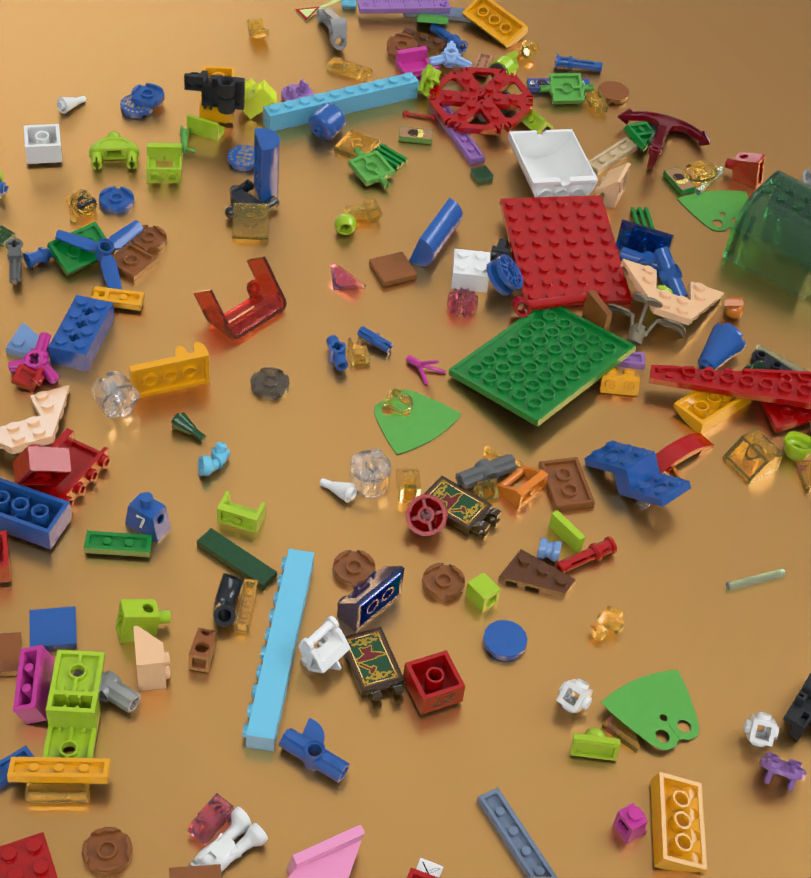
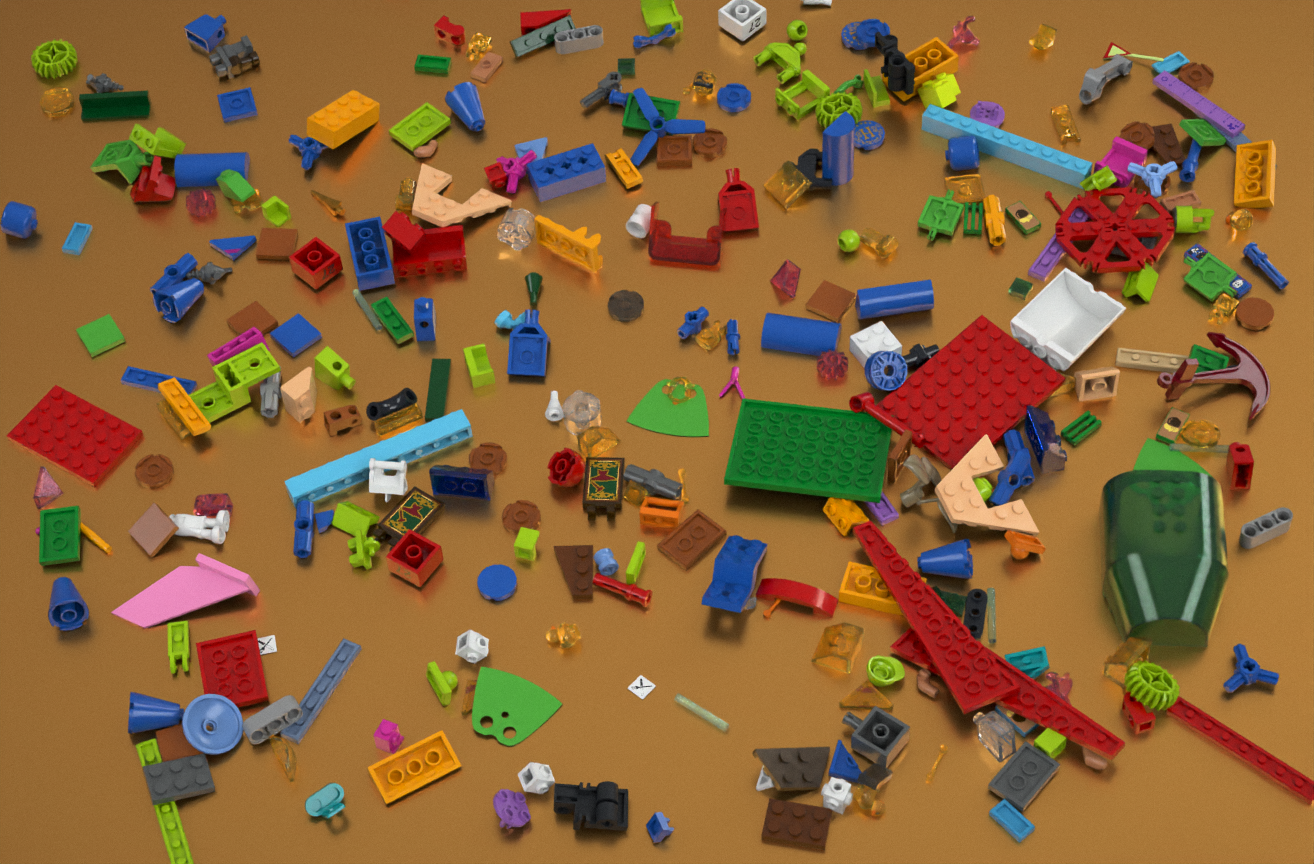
camera: 65 degrees right, 5 degrees up
none -> lime panel [332,501,380,537]
none -> lime hips [348,529,380,570]
none -> clear light blue bar [352,289,383,331]
none -> blue plate [507,309,551,377]
none -> white wheel [626,204,658,238]
none -> white sticker [627,675,656,699]
none -> red plate [717,168,759,233]
none -> blue brick [761,312,842,359]
none -> lime piece [787,20,808,41]
none -> lime gear [815,91,863,129]
none -> clear pink piece [947,16,980,50]
none -> light orange piece [983,195,1006,246]

